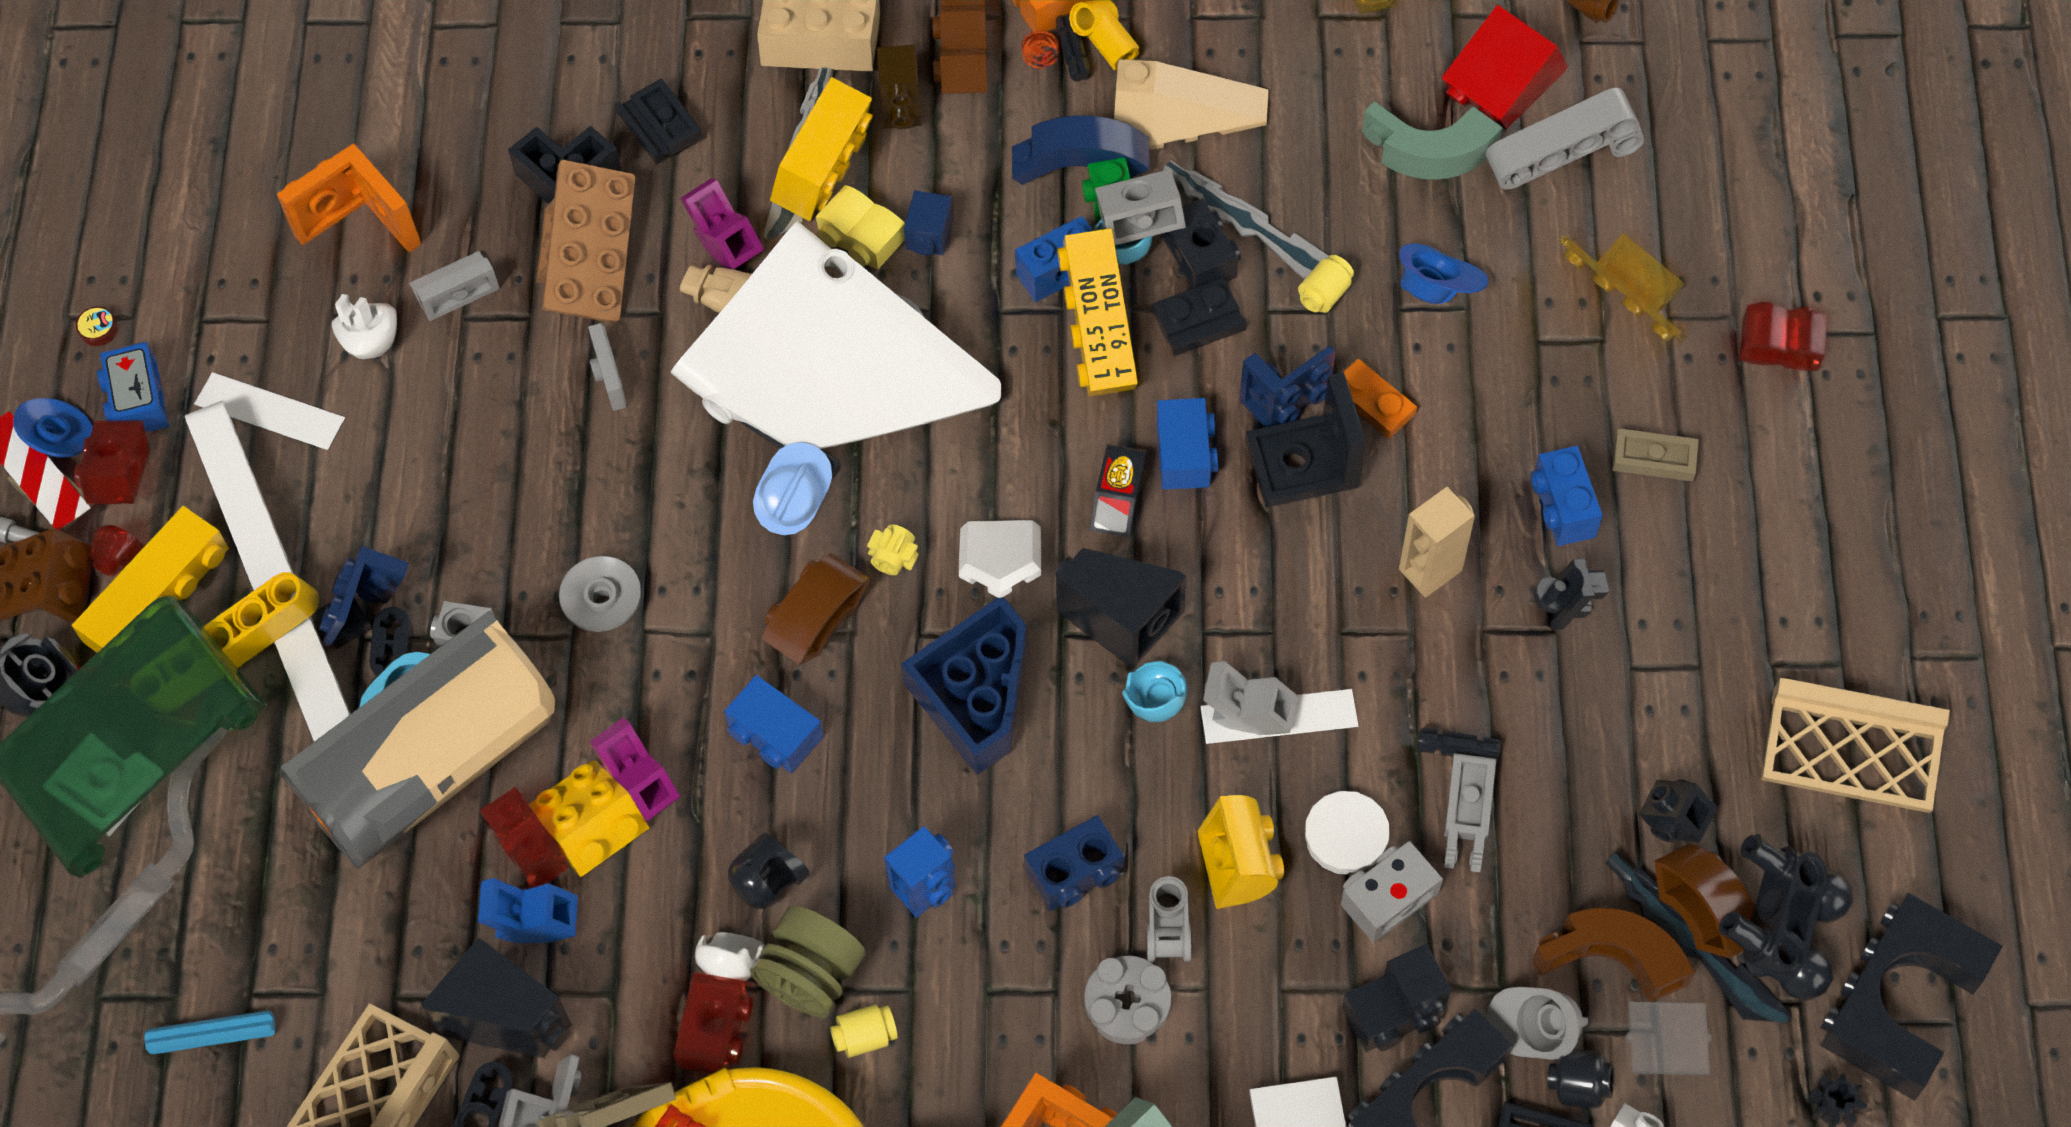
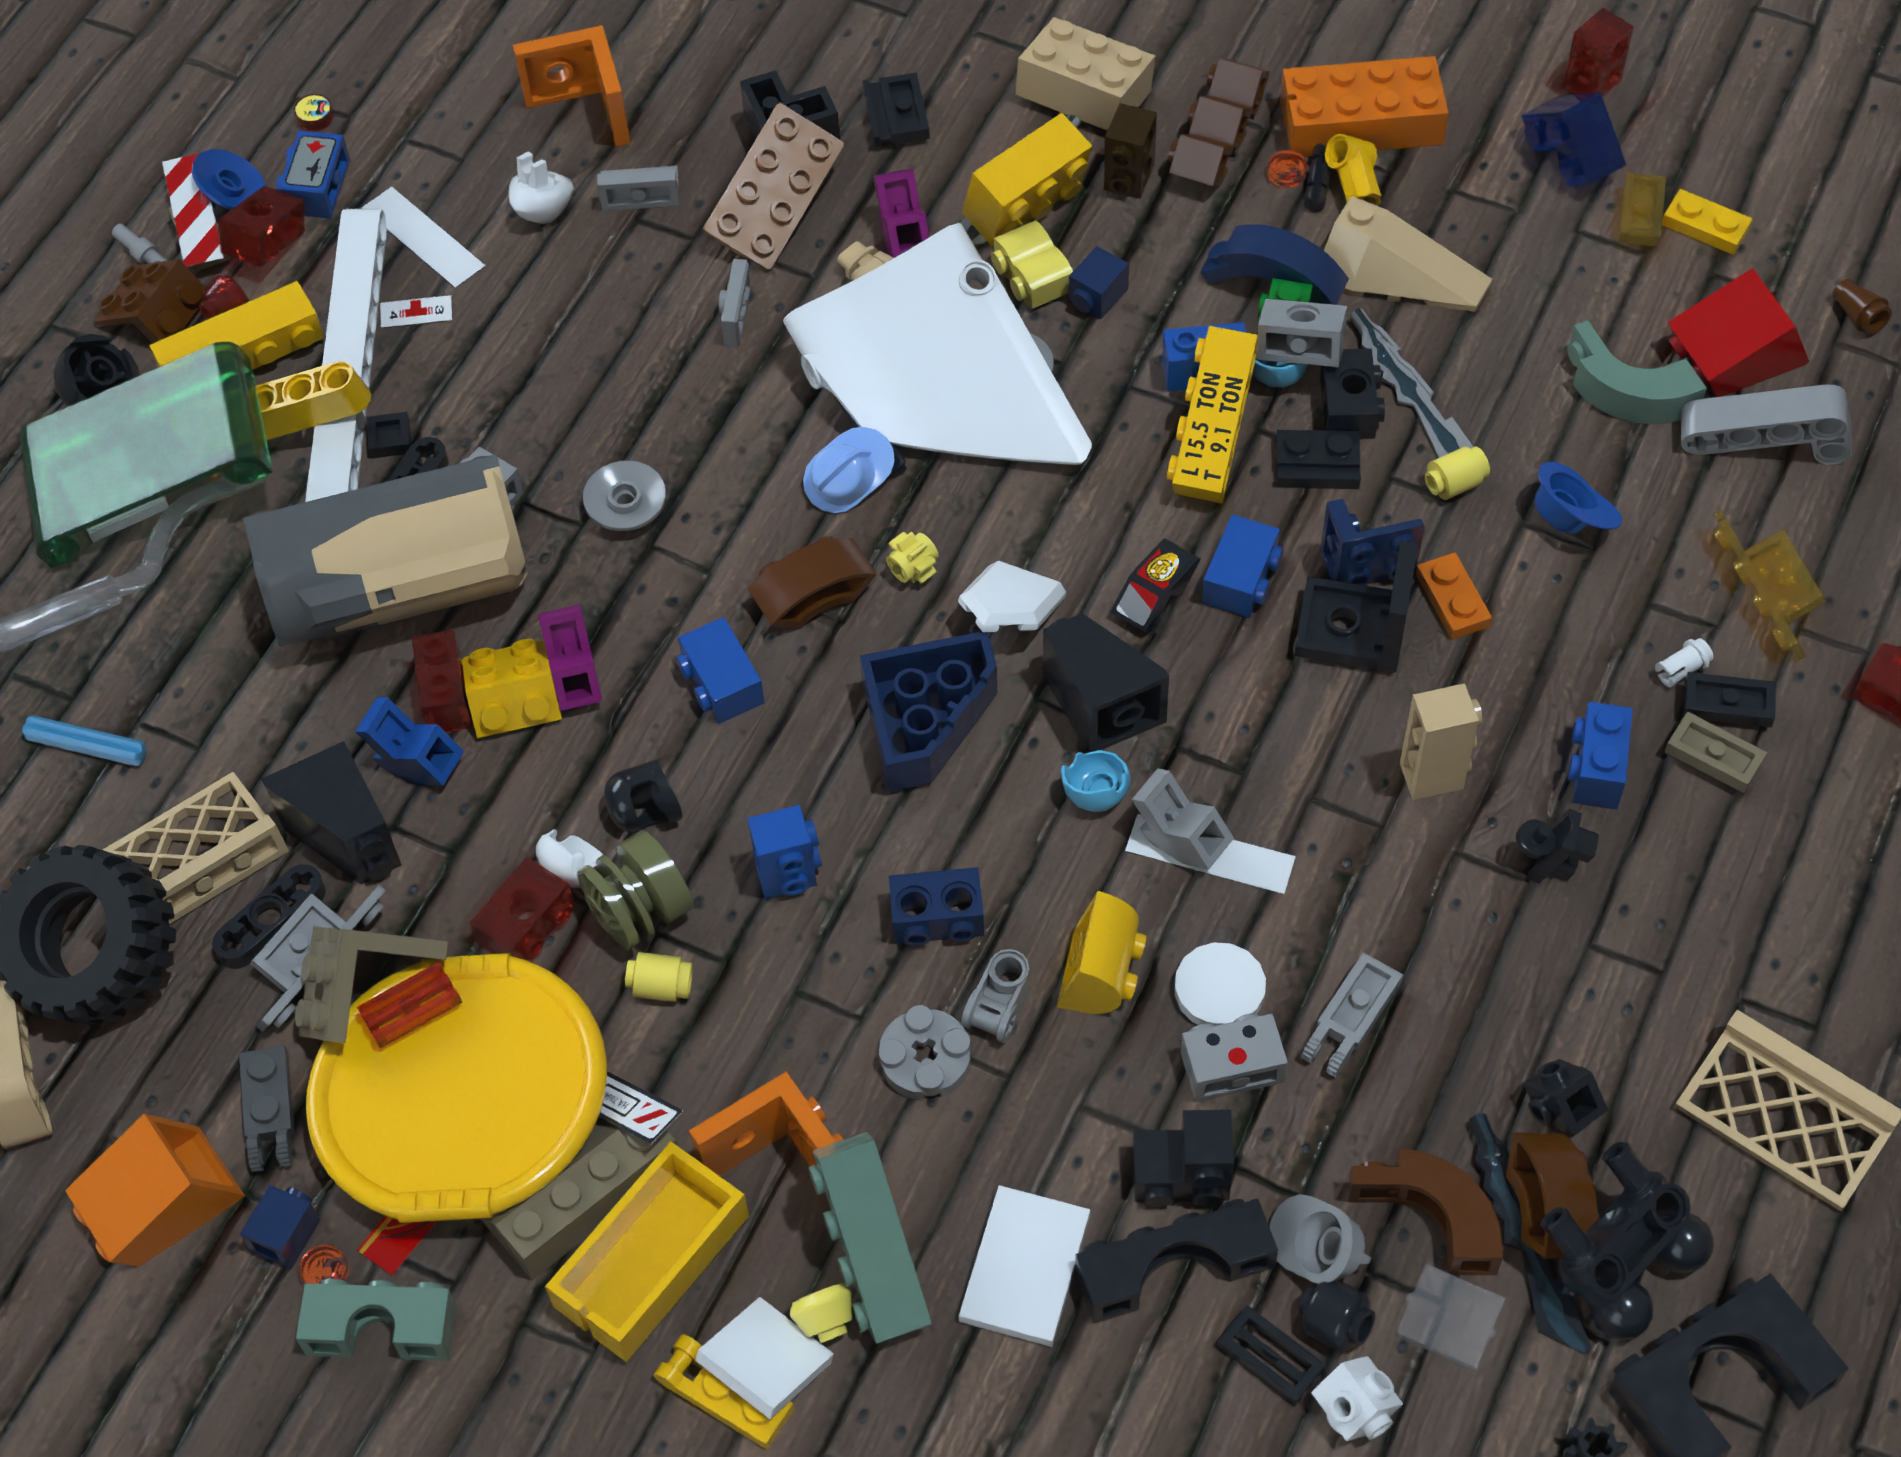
camera: 25 degrees right, 5 degrees down
dark blue bracket [319,546,409,647] -> none
black axle [1417,727,1501,763] -> none
none -> white sticker [380,295,452,328]
none -> white pin [1655,638,1713,687]
none -> black plate [1683,672,1776,728]

